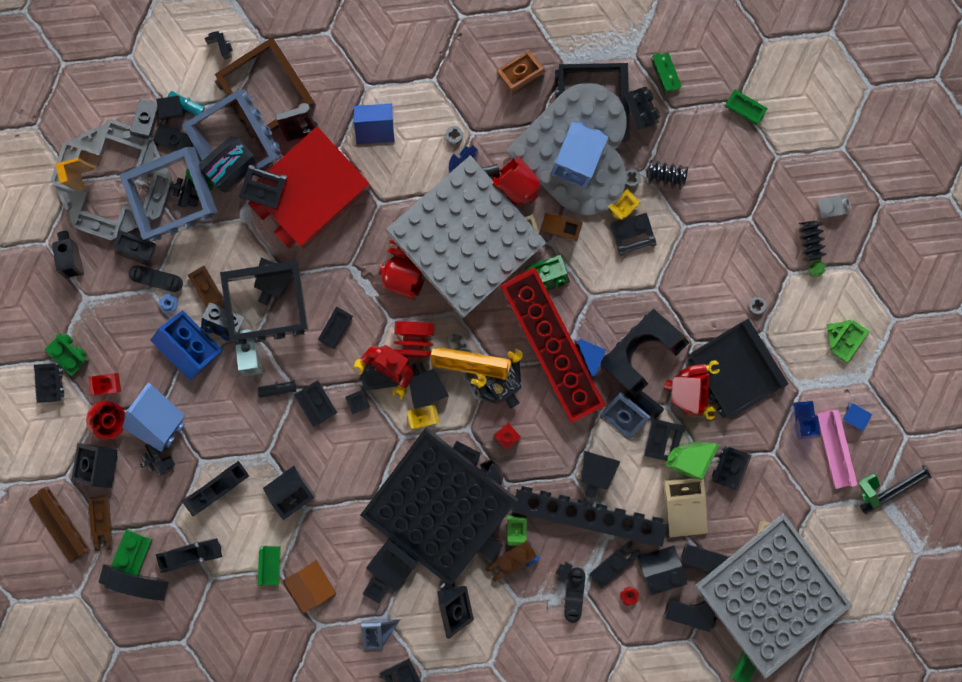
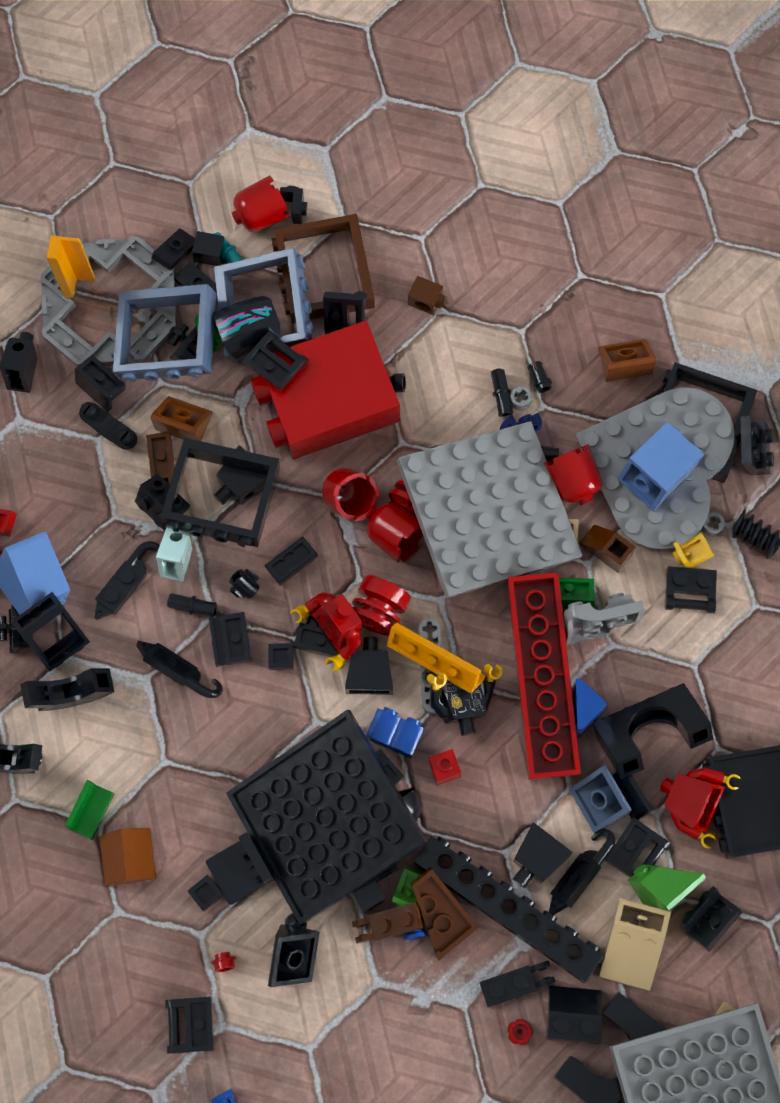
camera: 30 degrees right, 15 degrees down
blue slope [150,310,223,381] -> none
medium blue plate [159,294,178,313] -> none
black slope [263,466,316,520] -> none
blue slope [354,103,395,144] -> none
sand blue slope [361,619,401,650] -> none
yellow bracket [407,404,440,430] -> none
black plate [555,561,573,583] -> none
black piece [564,567,586,623] -> none
none -> black window [11,592,90,672]
none -> black plate [94,541,160,620]
none -> black plate [136,641,223,698]
none -> dark orange slope [150,396,213,441]
none -> red plate [211,952,236,972]
none -> black gear [229,569,260,600]
none -> red cylinder [231,175,291,233]
none -> red cylinder [322,468,380,521]
none -> blue brick [366,707,424,759]
none -> black hinge [389,373,406,393]
none -> reddish brown brick [408,276,446,315]
none -> reddish brown wing [410,867,479,961]
none -> black axle [491,368,514,417]
none -> black pin [527,361,552,393]
none -> black plate [549,829,616,915]
none -> light grey slope [563,593,645,645]

